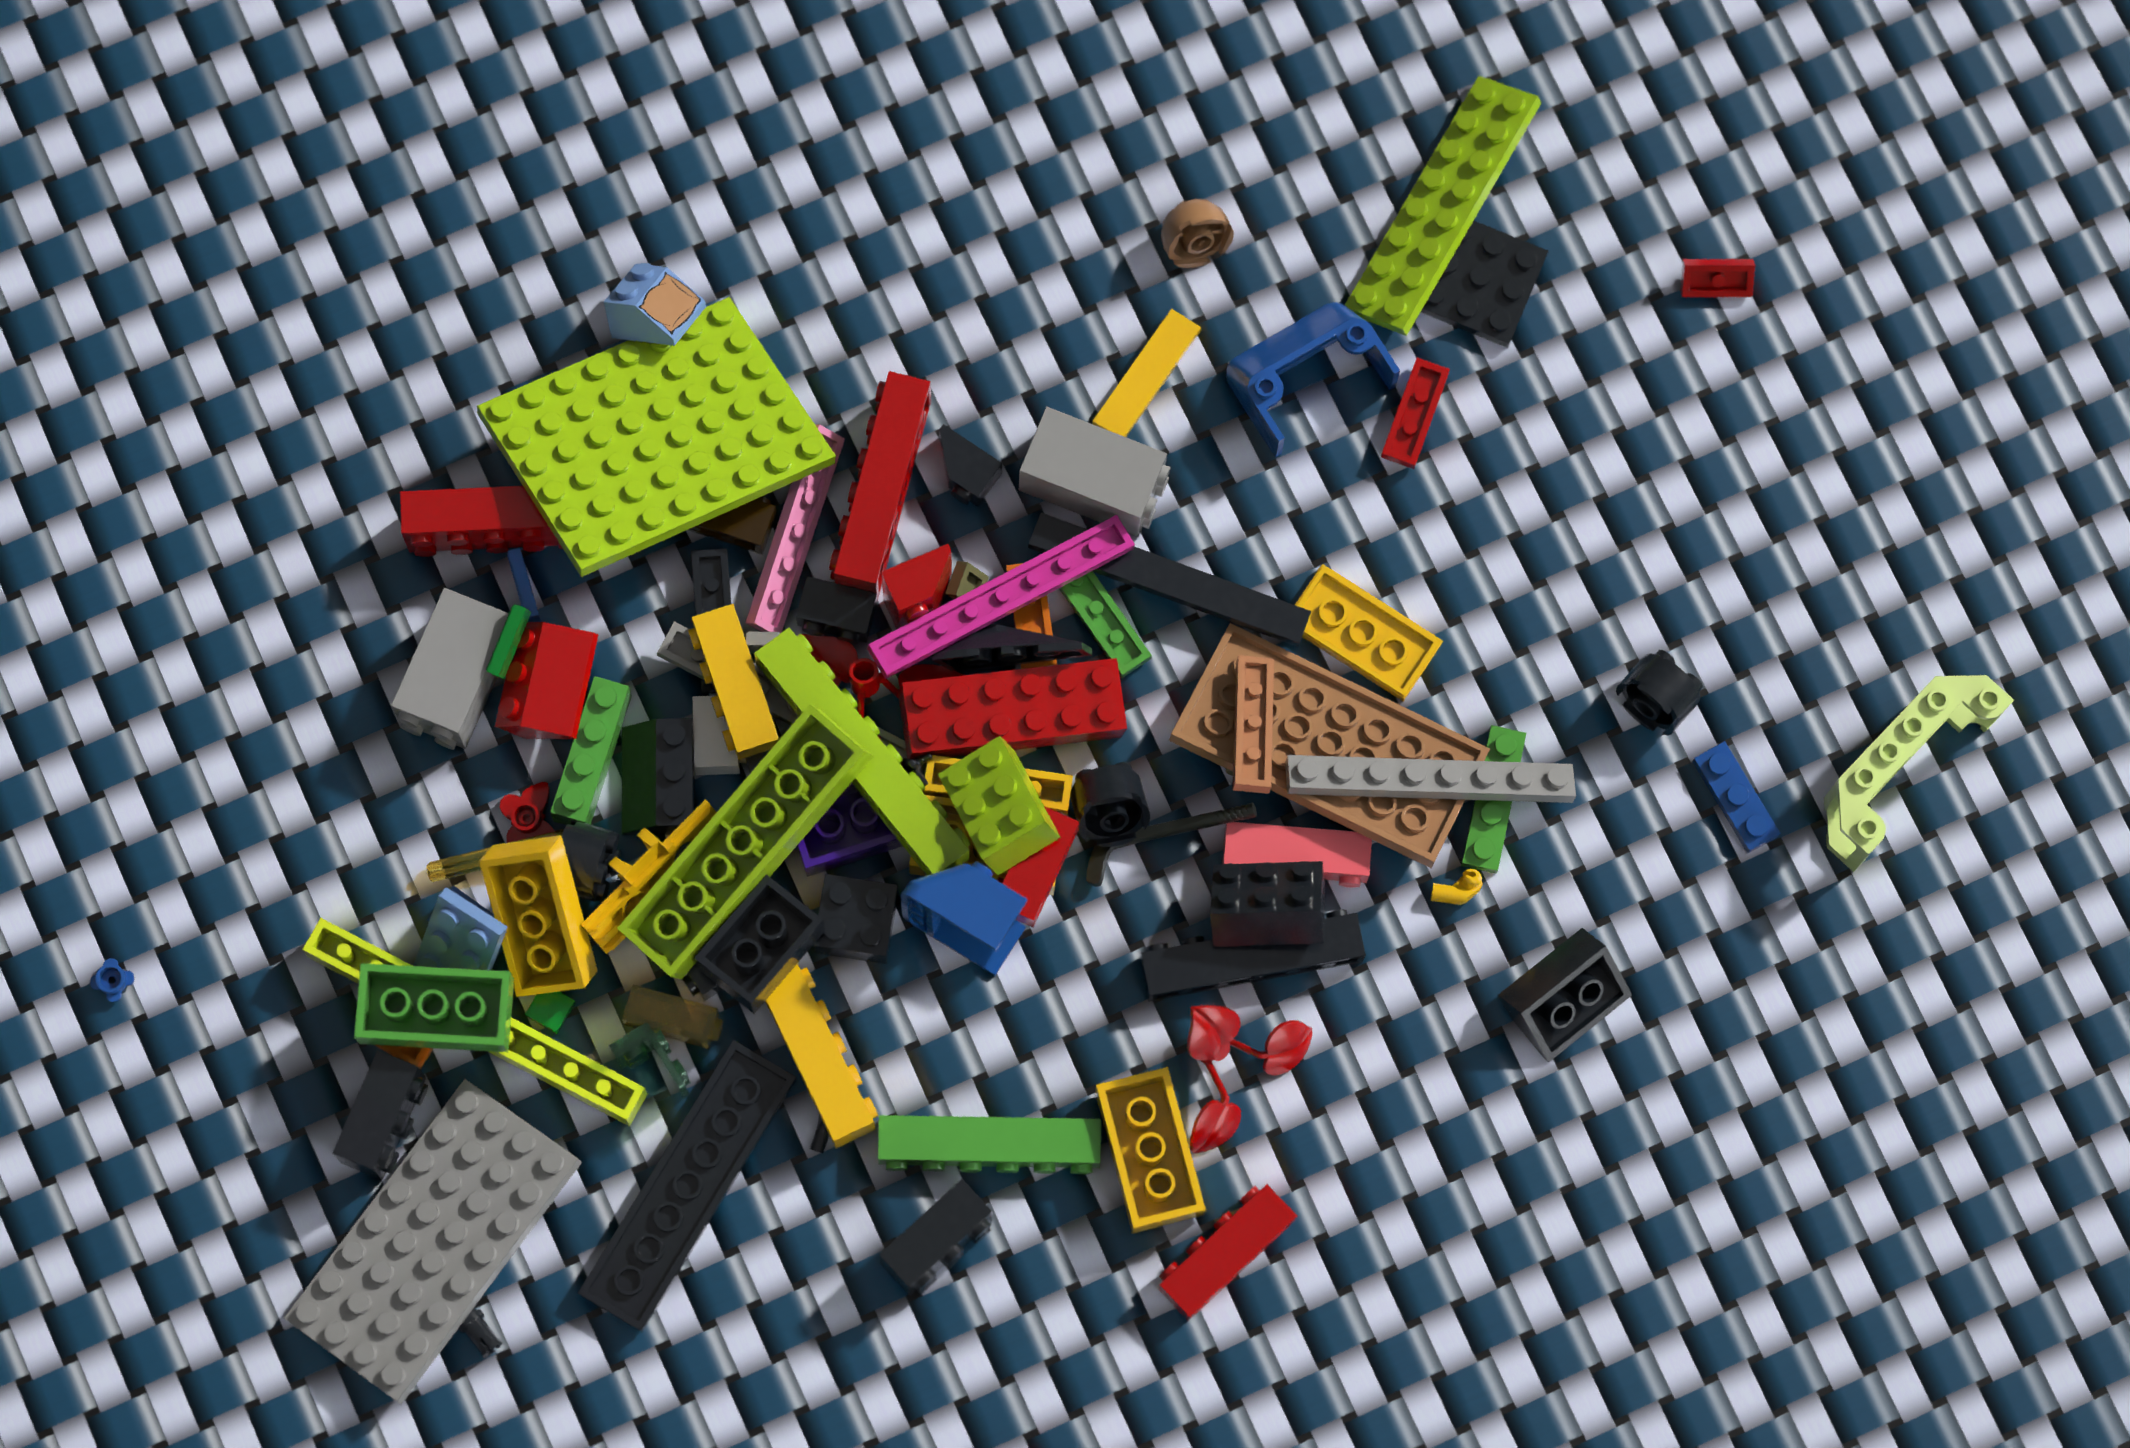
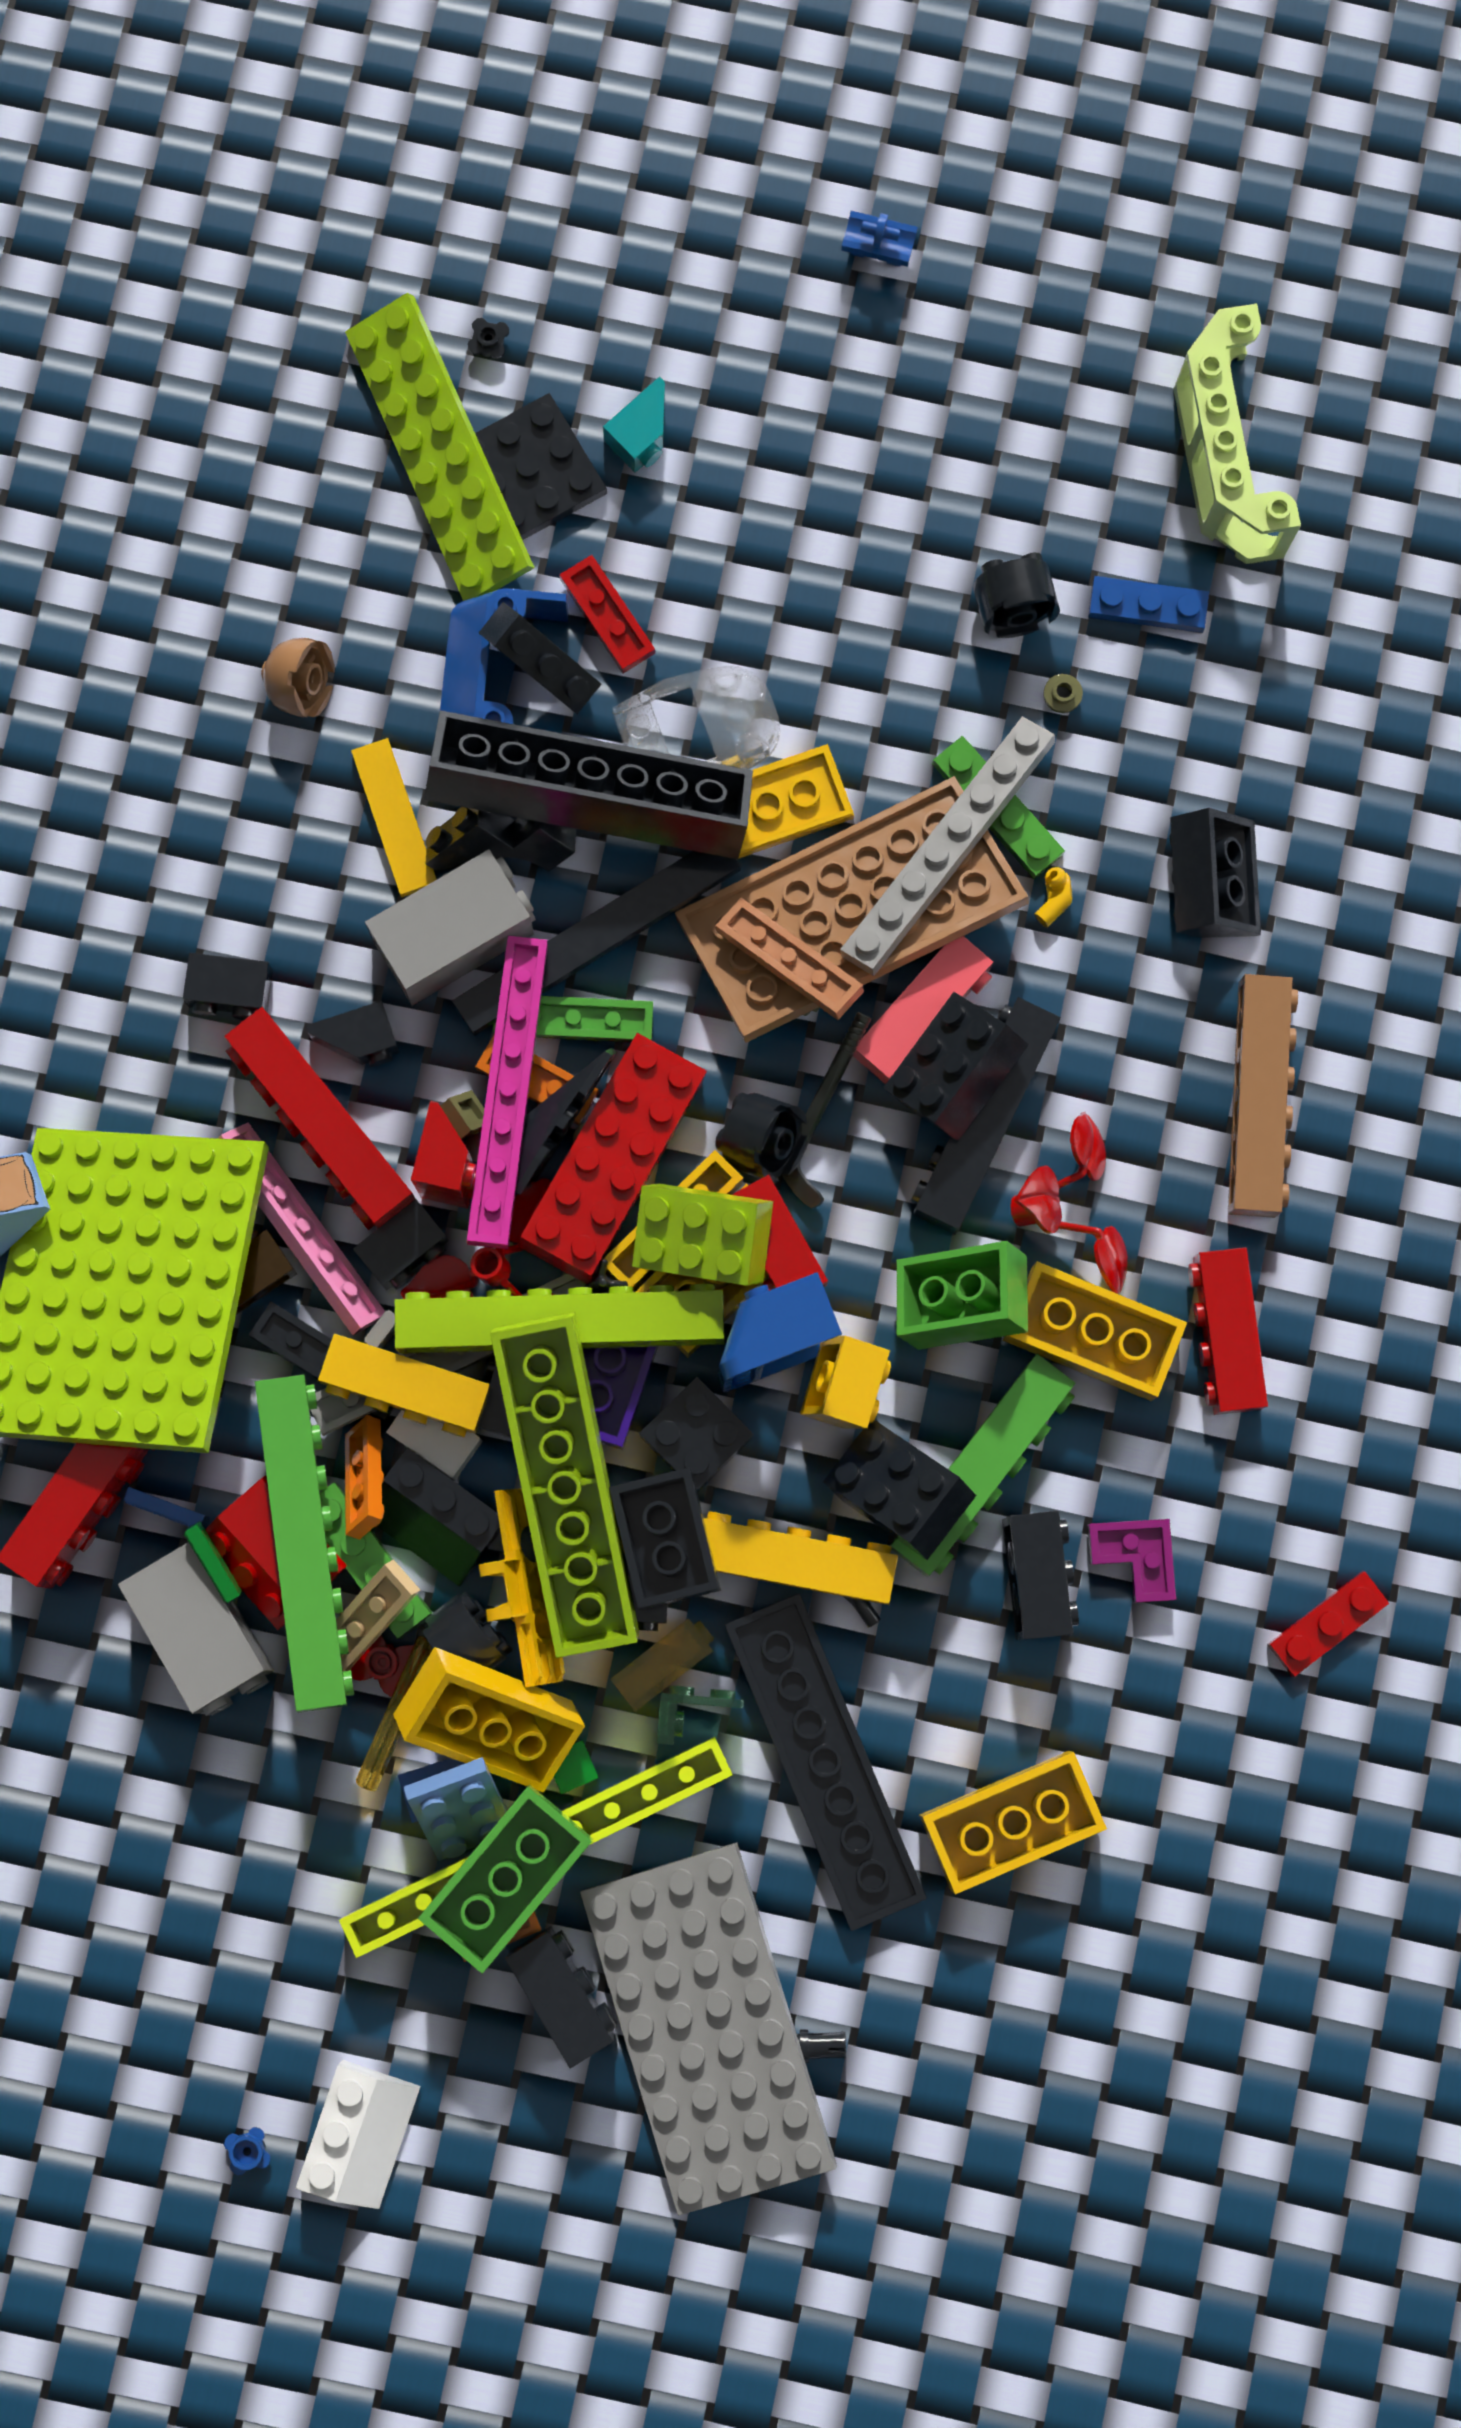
camera: 55 degrees left, 5 degrees up
red plate [1680,259,1755,297] -> none
none -> black brick [183,953,273,1020]
none -> bright green brick [255,1375,354,1713]
none -> white slope [296,2060,421,2209]
none -> tan plate [337,1559,420,1671]
none -> orange plate [345,1415,384,1540]
none -> black brick [424,710,753,859]
none -> black arch [425,807,576,872]
none -> black plate [467,318,509,359]
none -> black brick [479,602,602,715]
none -> teal slope [603,376,665,473]
none -> clear slope [612,665,780,769]
none -> yellow brick [800,1335,891,1429]
none -> black brick [823,1420,977,1560]
none -> blue hips [841,211,918,267]
none -> bright green brick [897,1241,1028,1350]
none -> yellow brick [919,1751,1107,1895]
none -> olive plate [1043,674,1083,713]
none -> magenta plate [1087,1519,1176,1603]
none -> medium nougat brick [1228,974,1298,1218]

